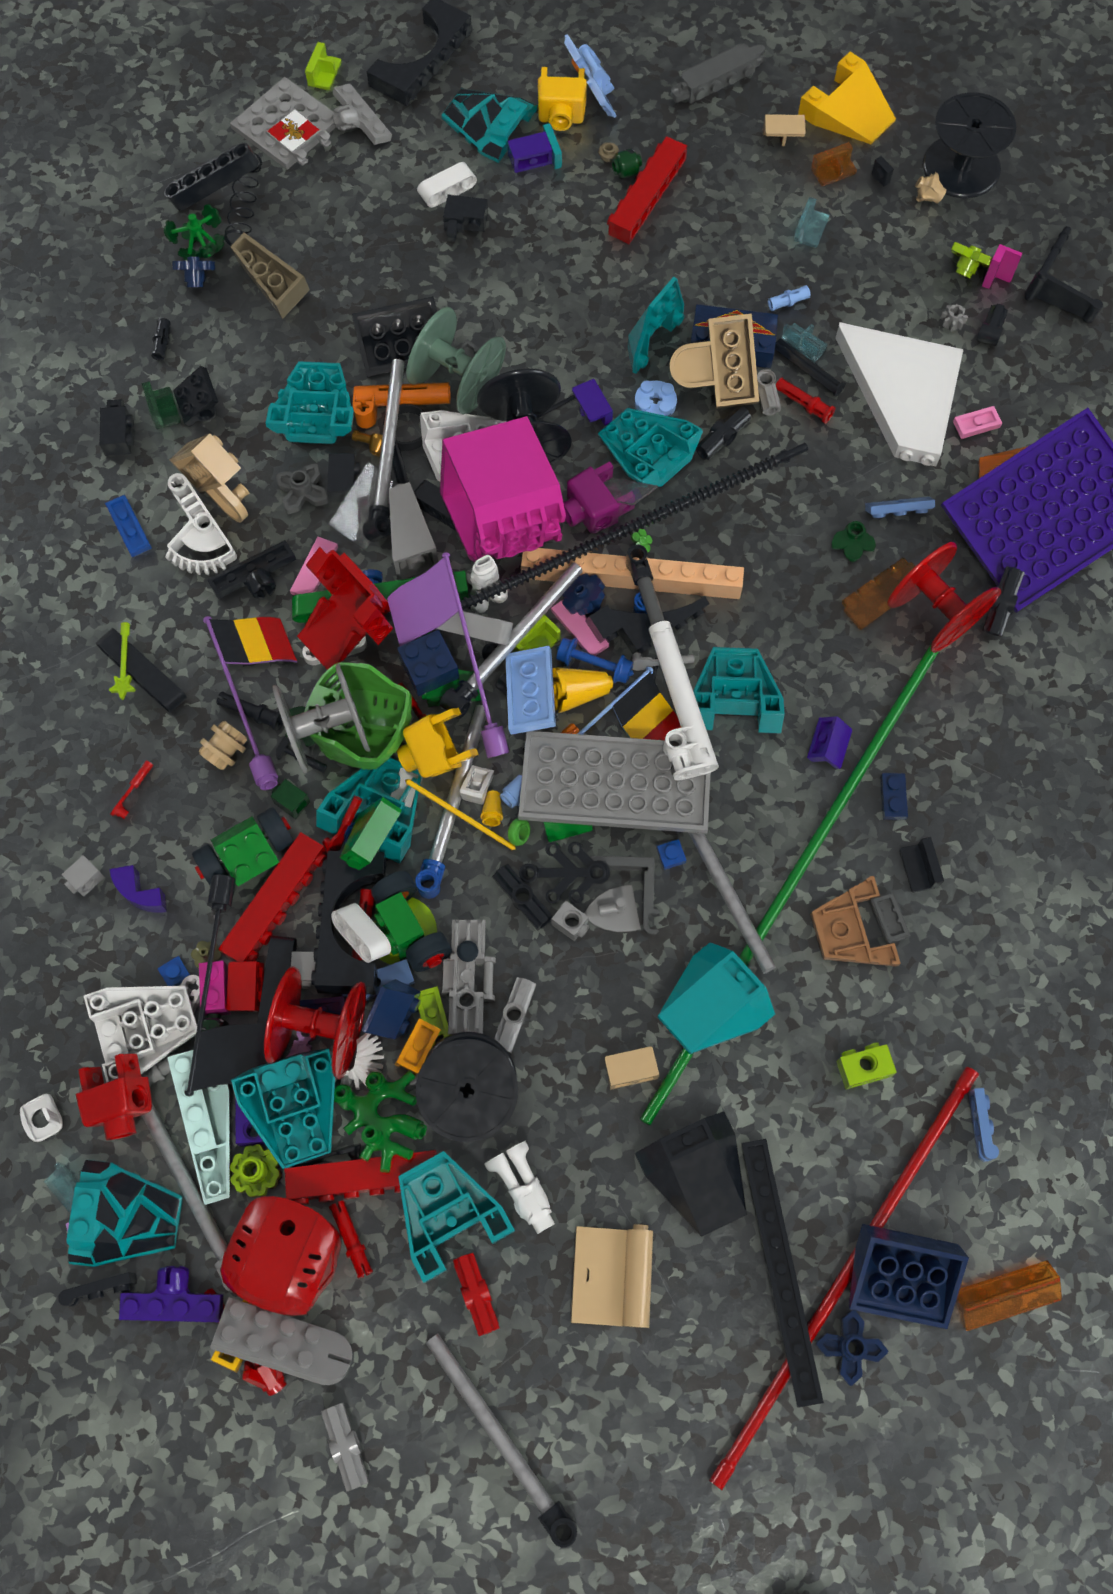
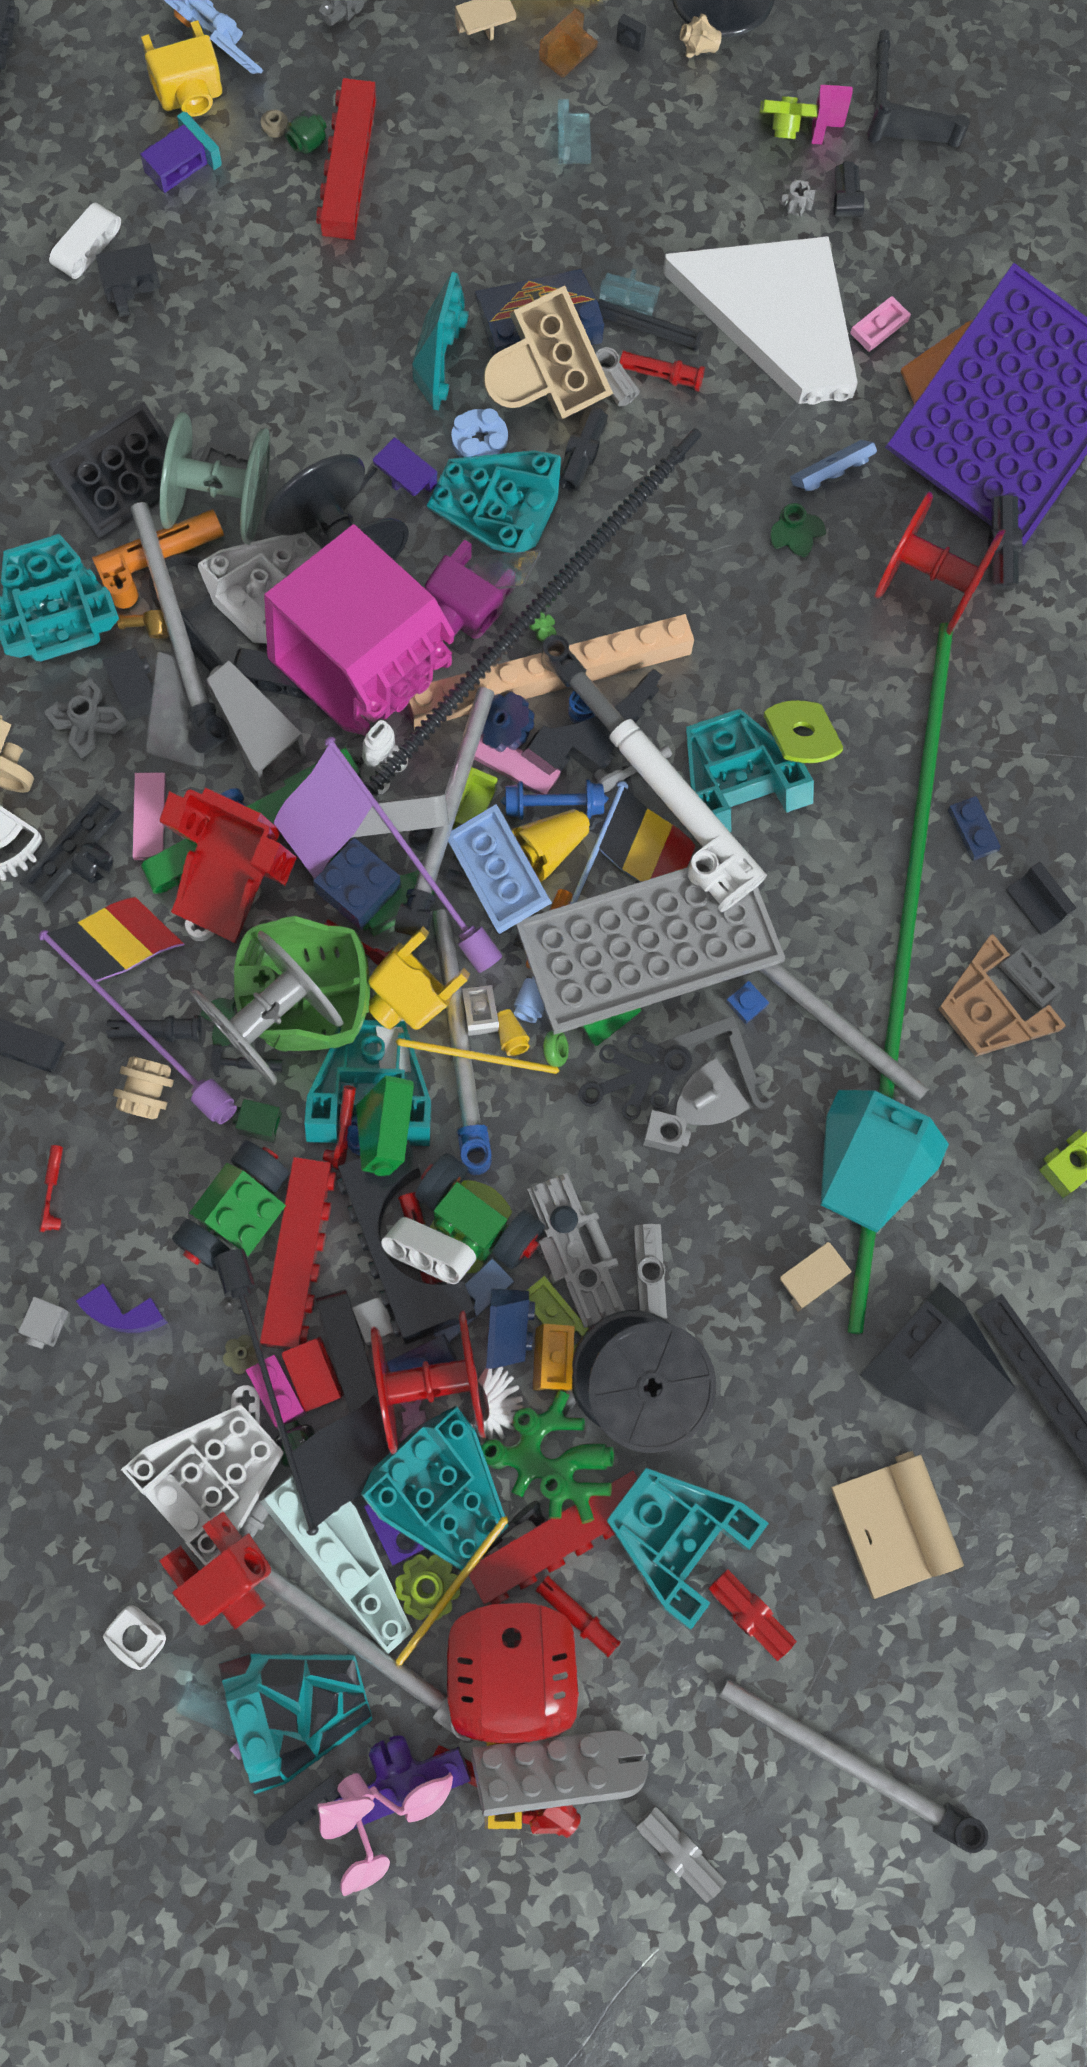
camera: 30 degrees left, 5 degrees up
blue plate [157,956,190,986] -> none
wedge [441,88,538,163] -> none
white piece [484,1140,555,1234] -> none
black piece [492,864,553,931] -> none
light blue pin [767,285,811,311] -> none
dark purple panel [807,716,852,769] -> none
clear orange windscreen [842,558,915,630] -> none
none -> bright pink plant [318,1772,453,1896]
none -> yellow axle [395,1516,508,1666]
none -> lime piece [764,700,843,763]

